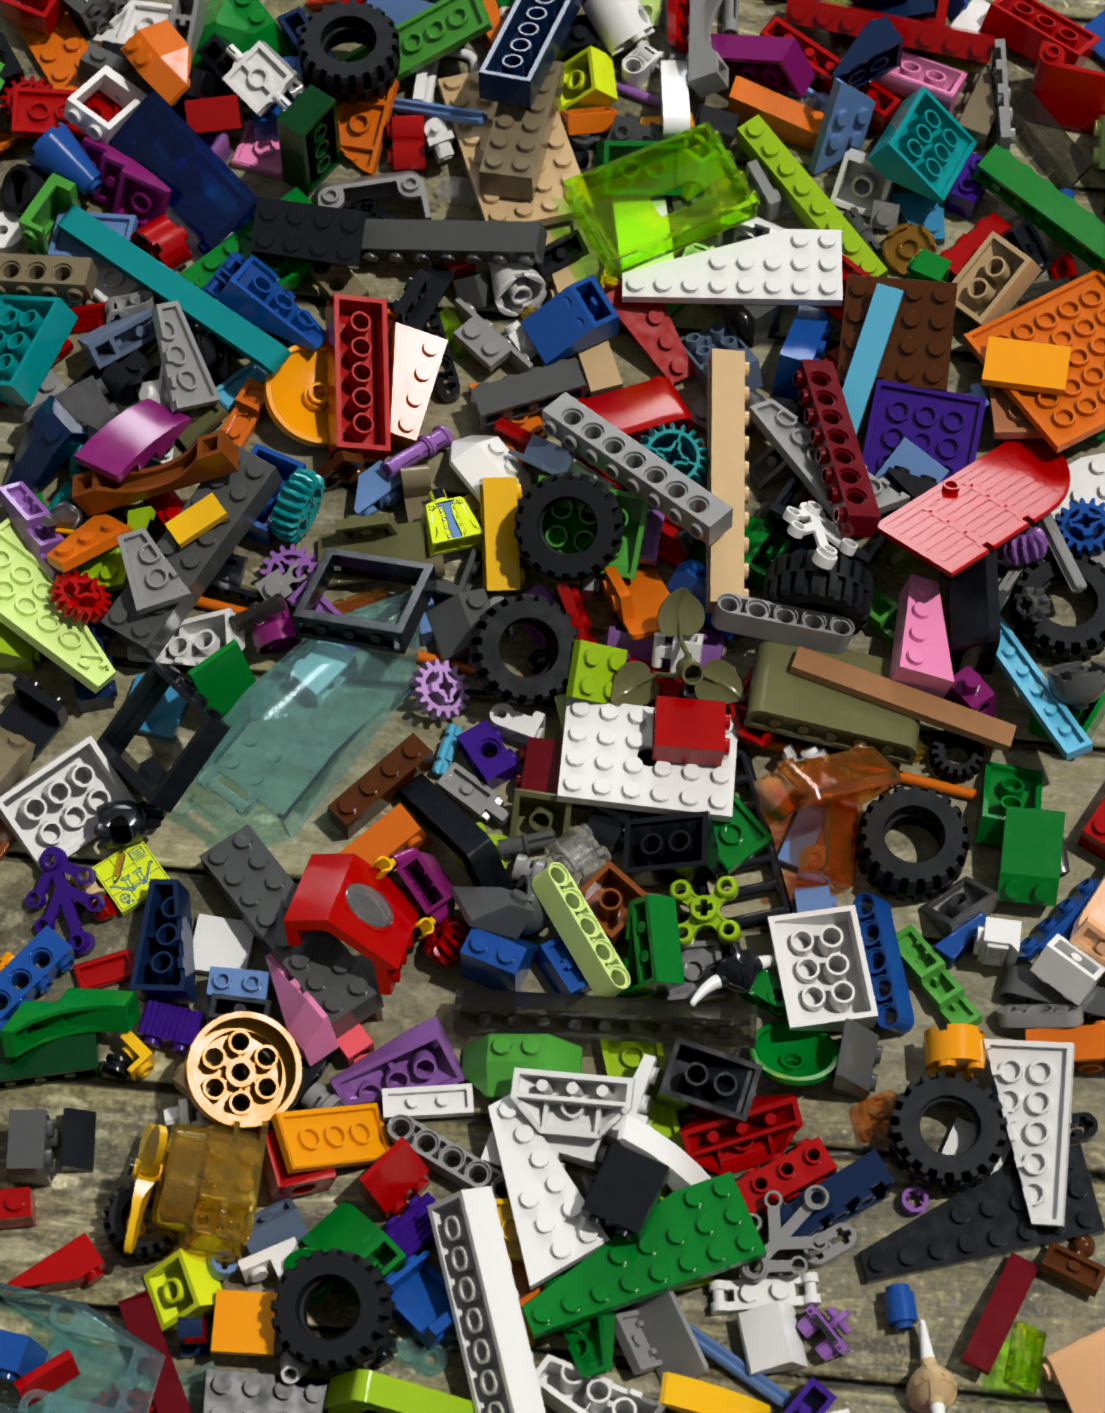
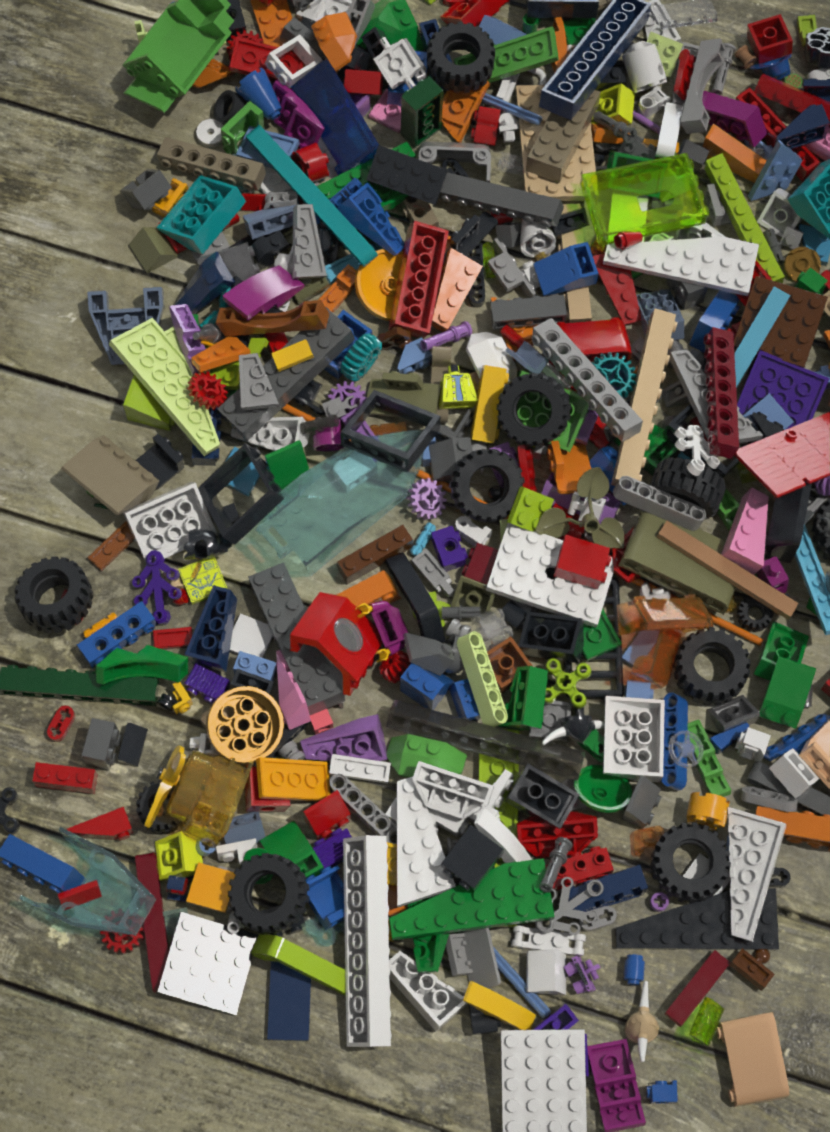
camera: 10 degrees right, 5 degrees up
none -> dark grey pin [539,837,573,893]
none -> dark grey pin [593,111,637,143]
none -> red cone [614,231,643,250]
none -> clear wheel [669,731,704,768]

